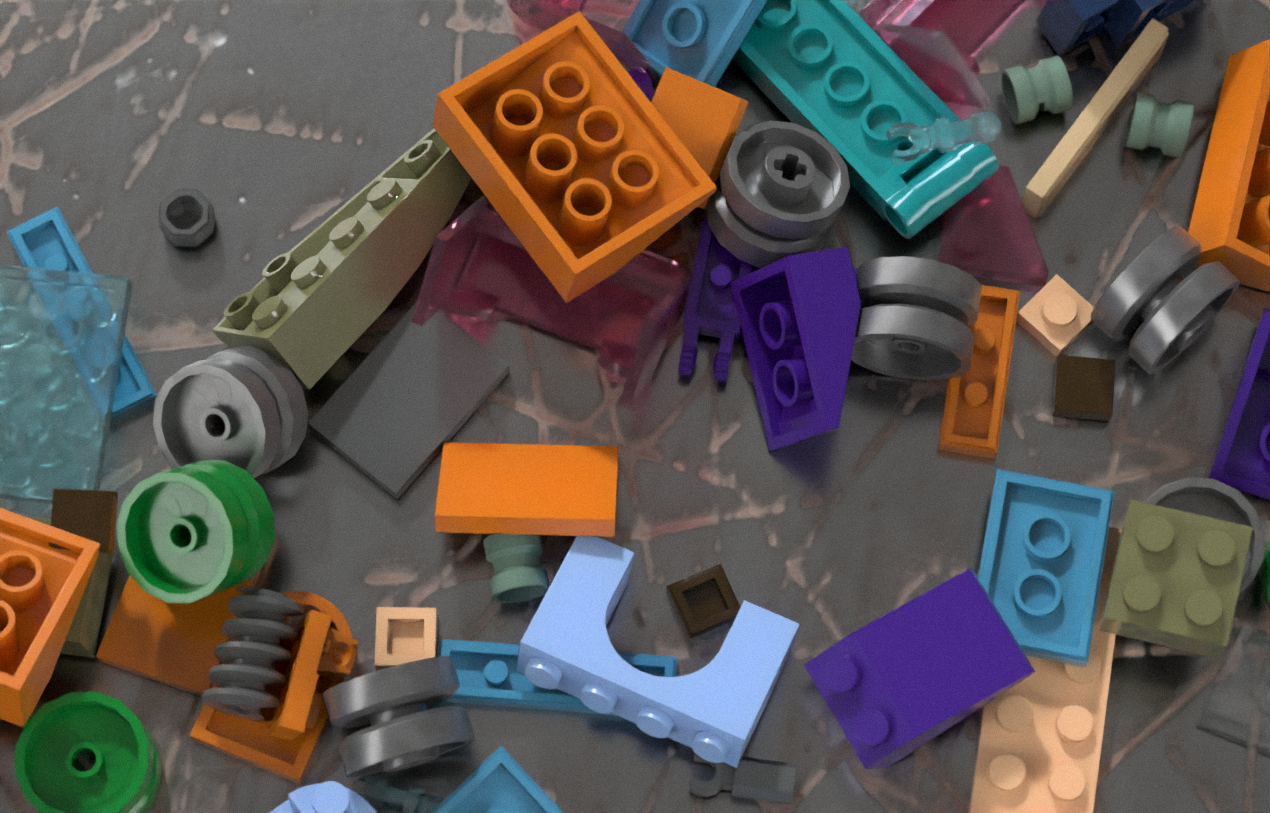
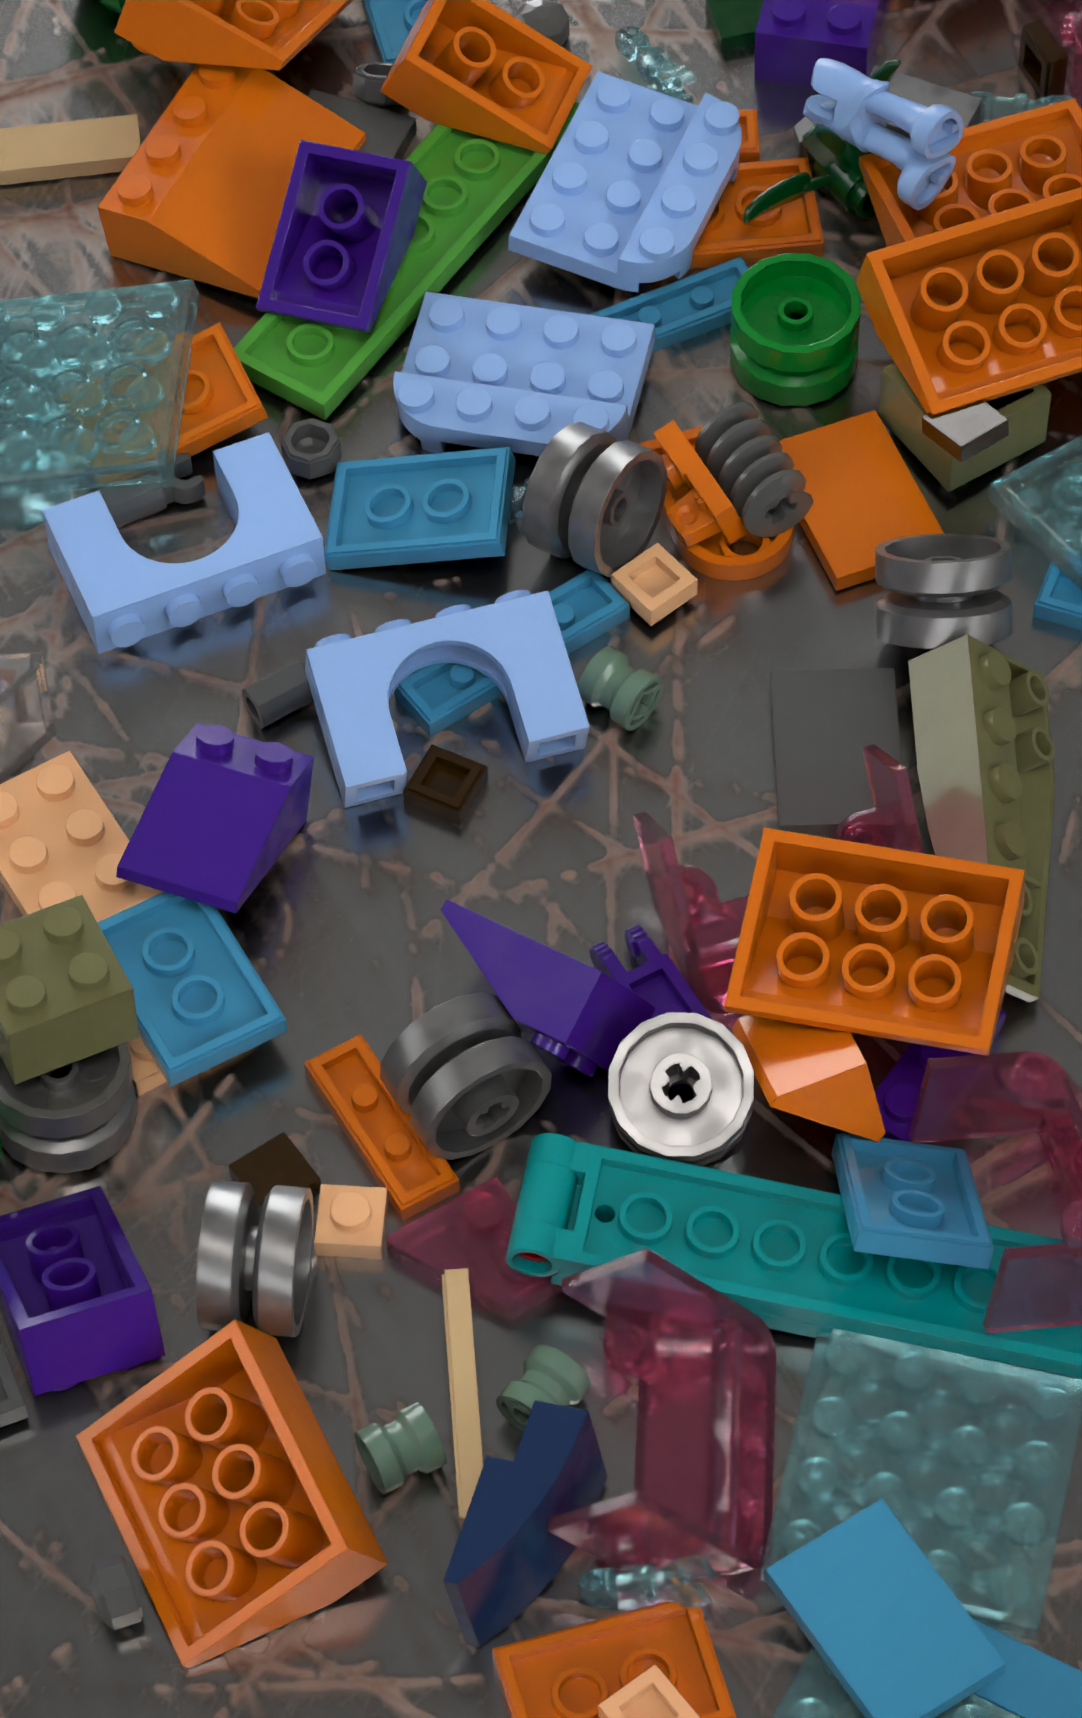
camera: 140 degrees right, 15 degrees down
green wheel [117,460,275,603] -> none
orange tile [435,442,619,537] -> none
clear light blue piece [886,112,1001,163] -> none

